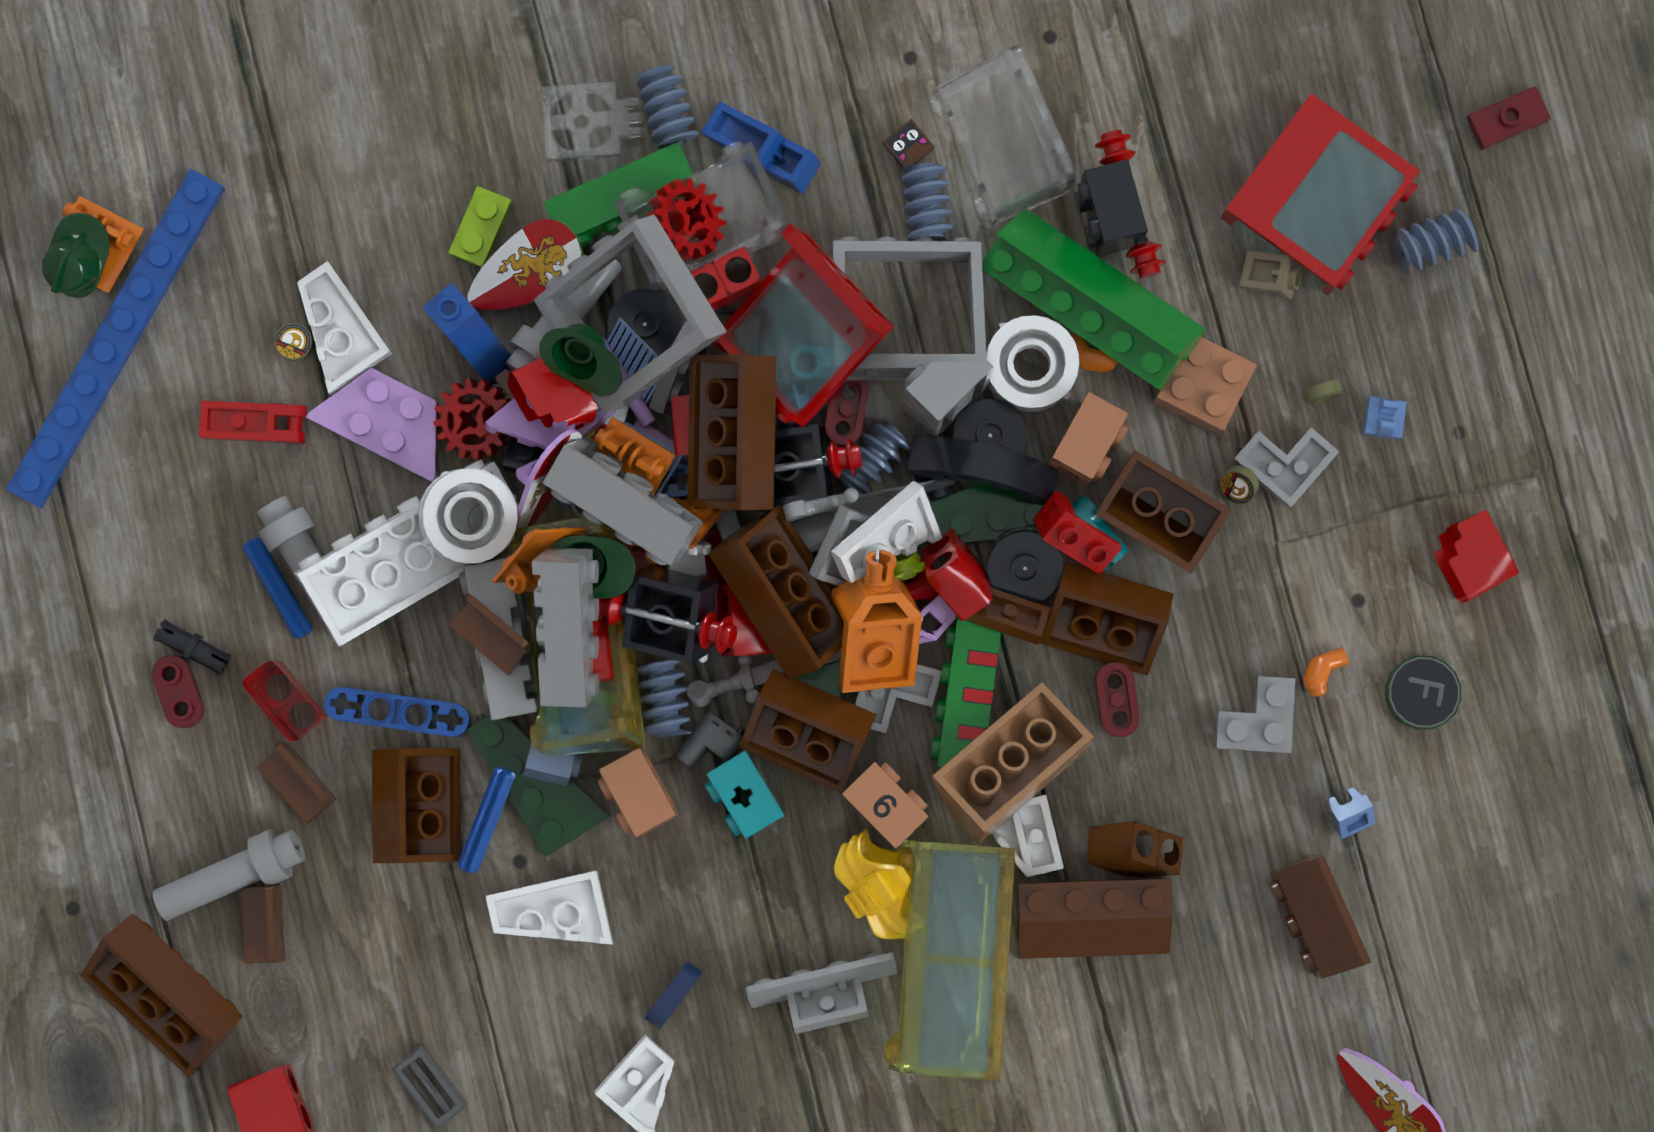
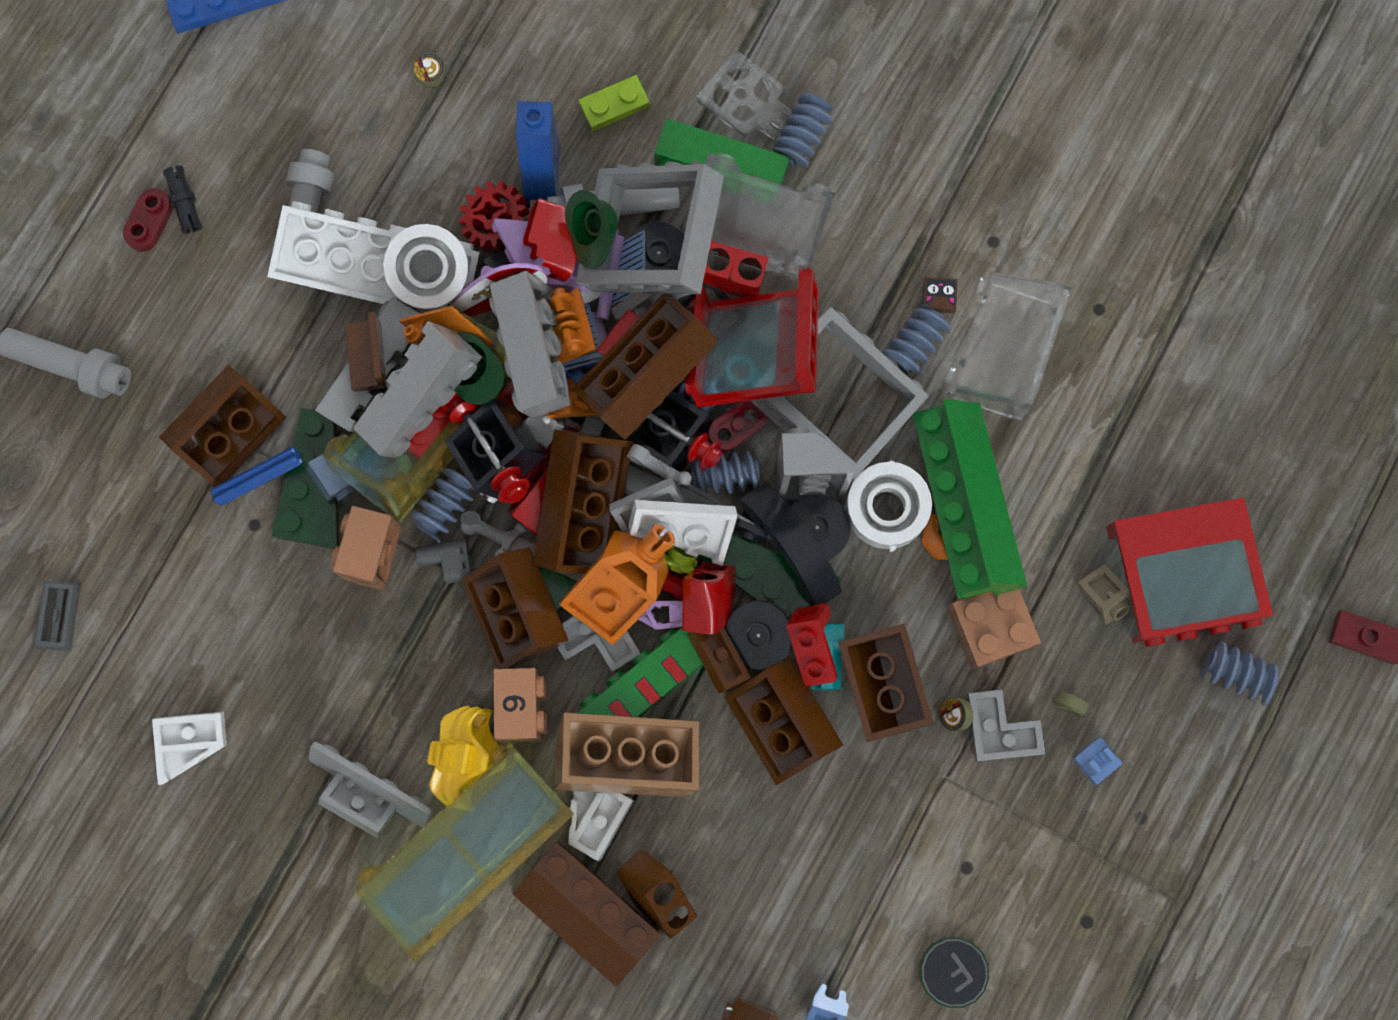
camera: 40 degrees right, 5 degrees down
red plate [199,401,307,445] -> none
reddish brown panel [241,885,285,964] -> none
red piece [242,661,327,742] -> none
blue axle [243,537,312,639] -> none
reddish brown panel [257,742,337,824] -> none
white wing [297,261,392,395] -> none
lavender wing [306,368,439,482] -> none
blue beam [324,687,471,737] -> none
shield [468,219,583,310] -> none
white wing [486,870,614,945] -> none
dark blue beam [644,961,703,1030] -> none
red gear [646,178,726,261] -> none
blue slope [701,102,821,194] -> none
teal brick [705,751,785,839] -> none
nougat brick [1048,392,1130,488] -> none
black brick [1074,130,1166,279] -> none
dark red plate [1095,662,1139,738] -> none
light grey plate [1215,676,1296,754] -> none
orange arm [1303,647,1349,697] -> none
red piece [1433,510,1519,603] -> none

